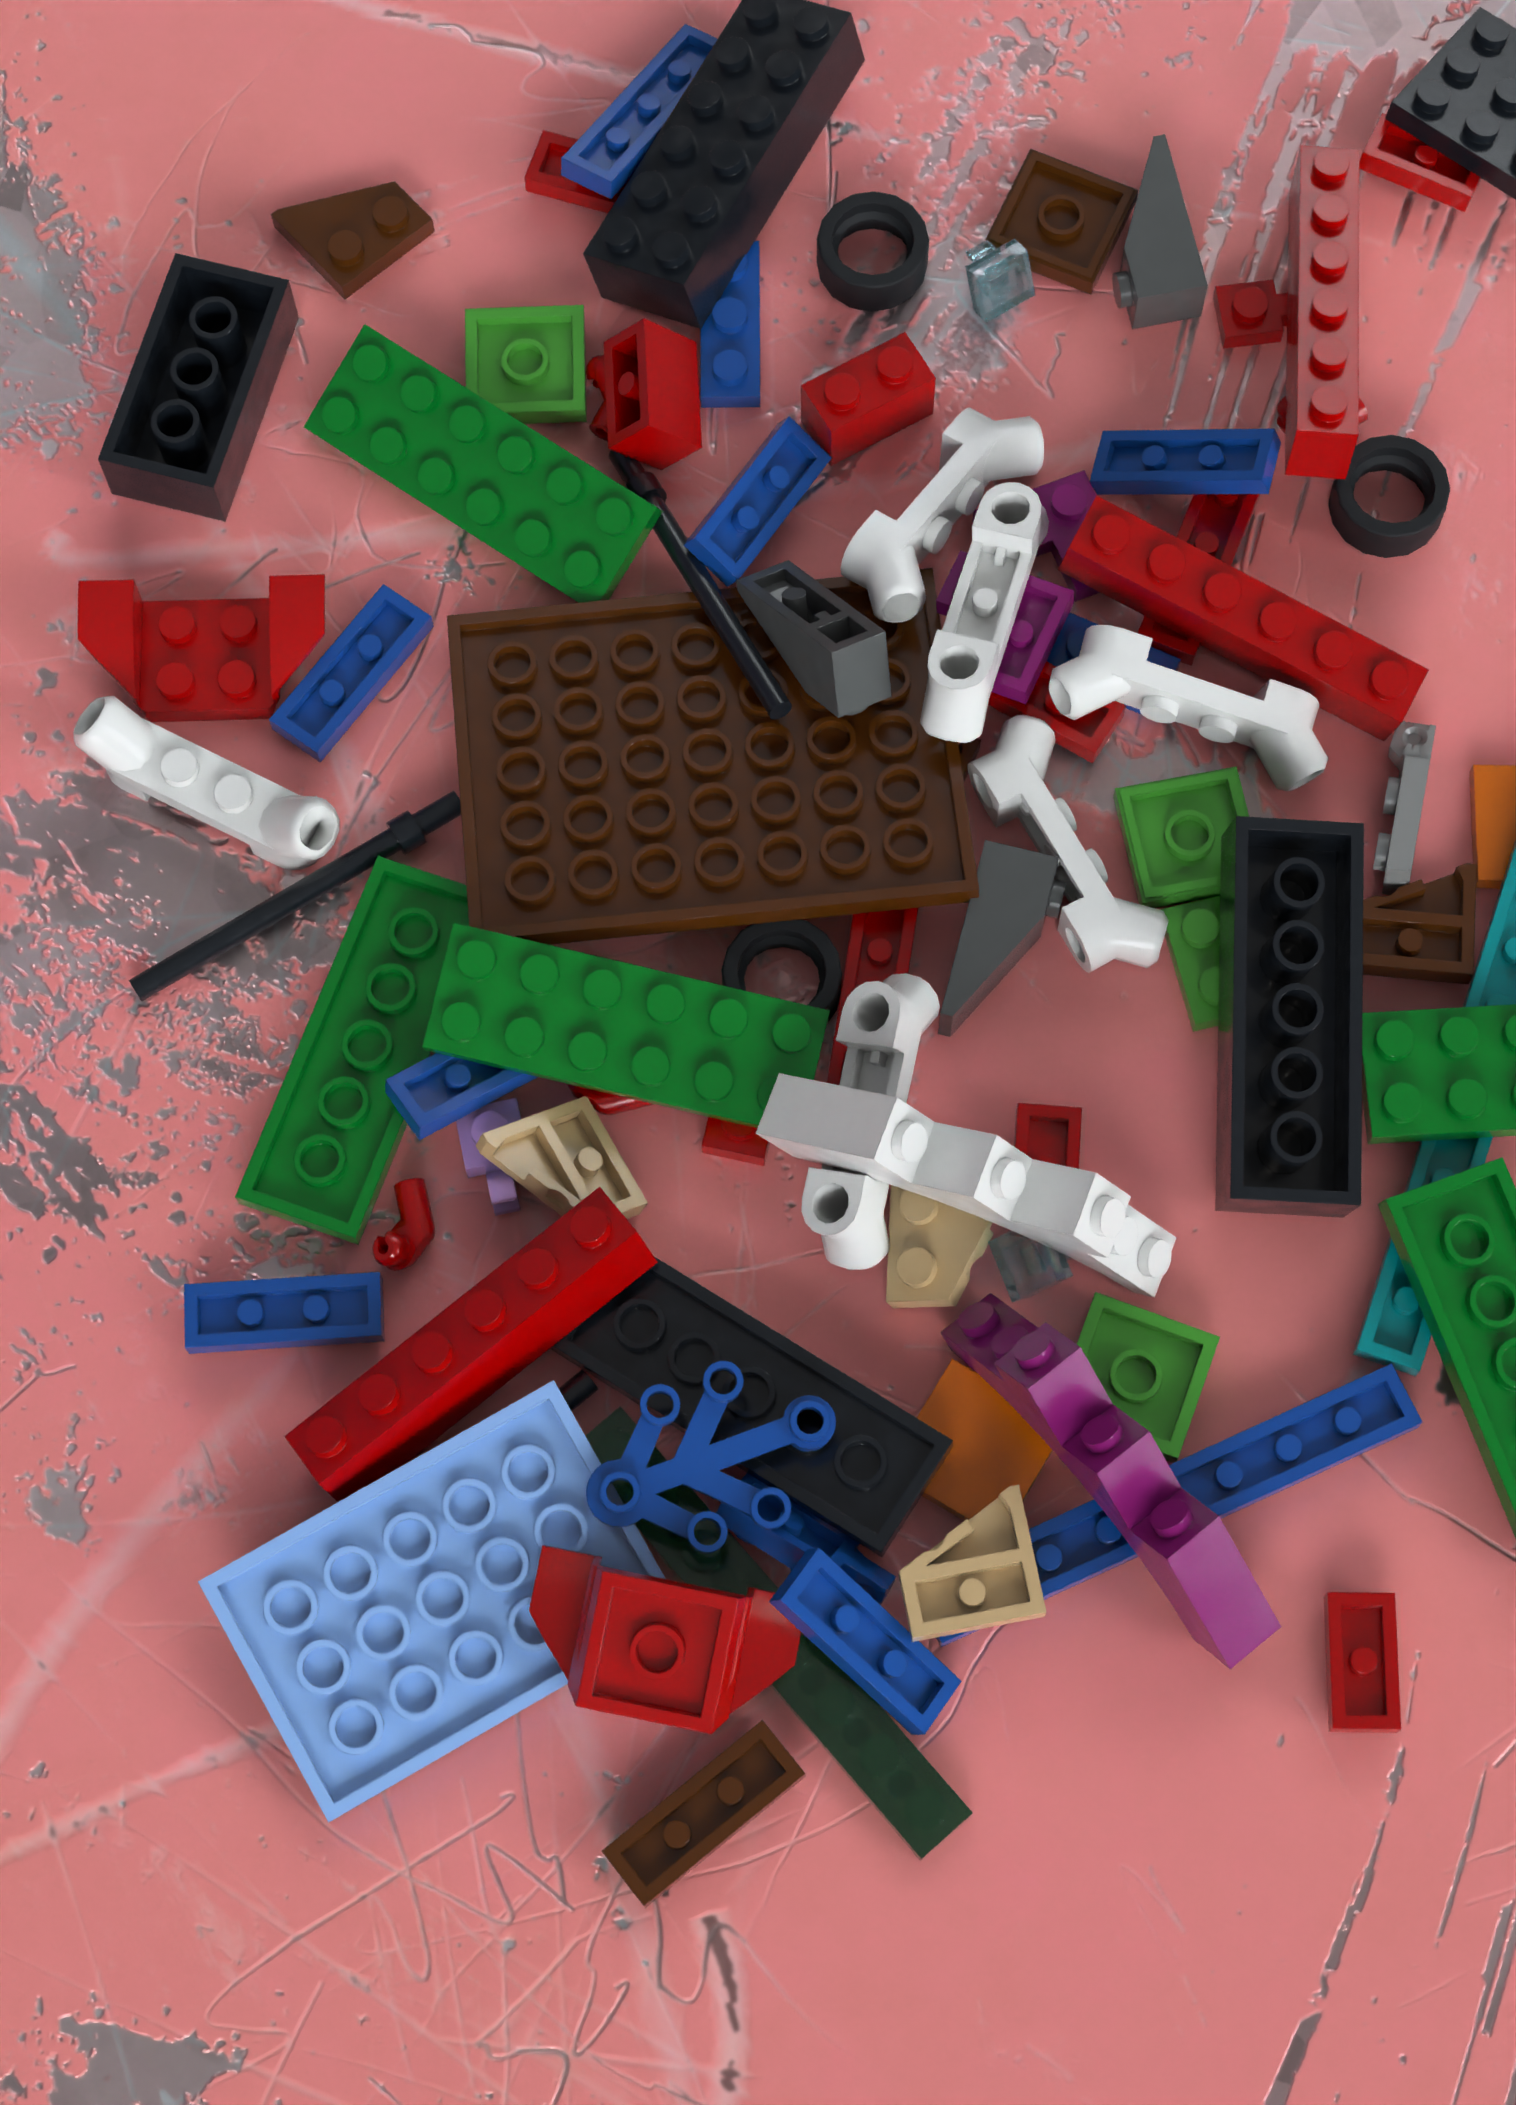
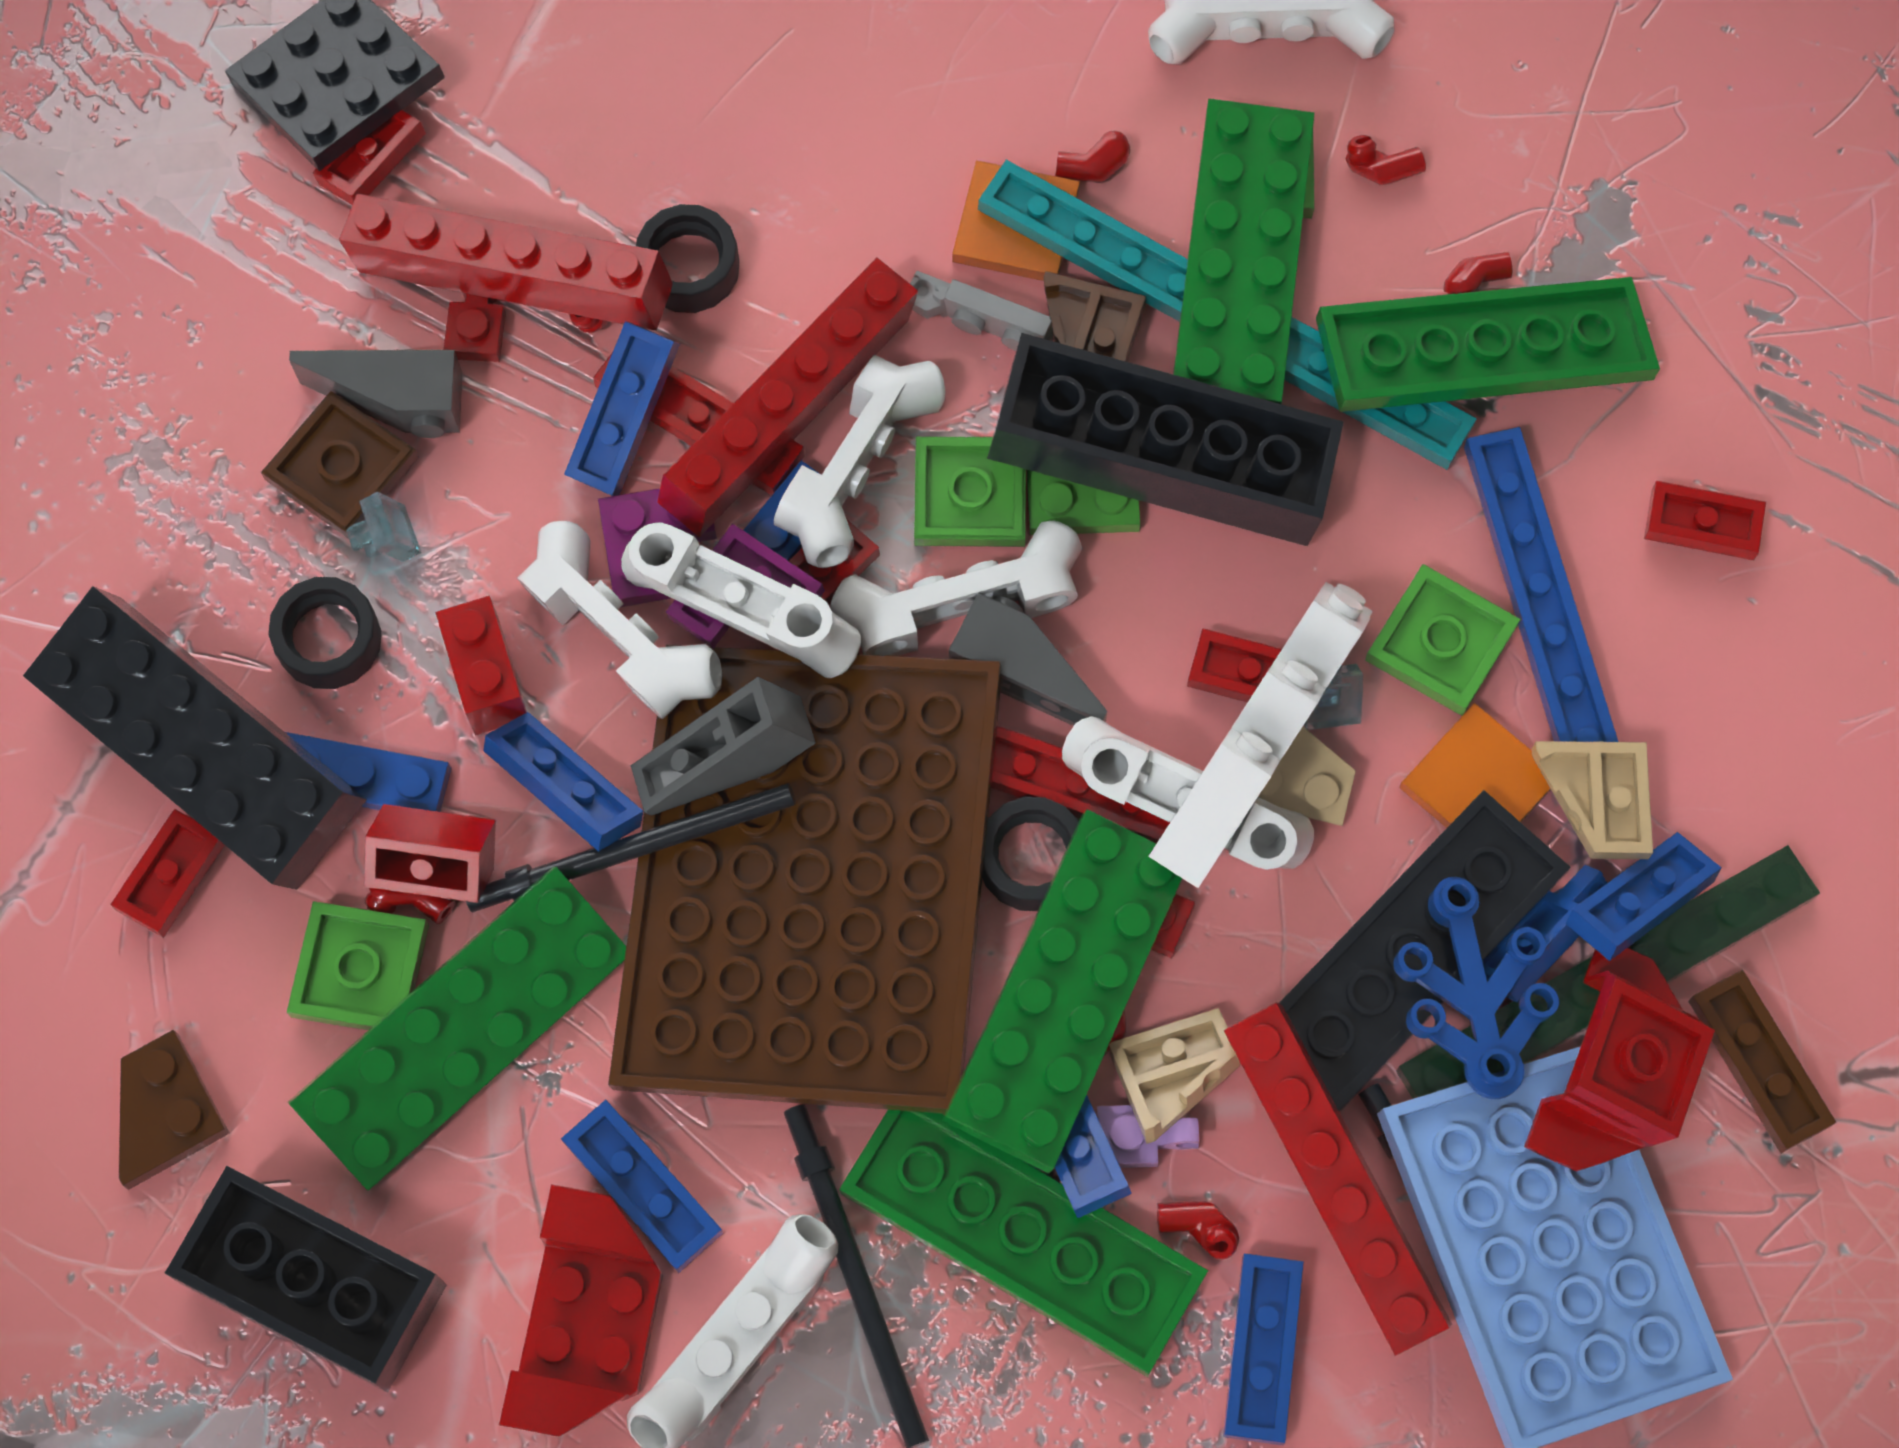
camera: 80 degrees left, 0 degrees up
blue plate [561,24,717,199] -> none
magenta arch [940,1293,1281,1669] -> none

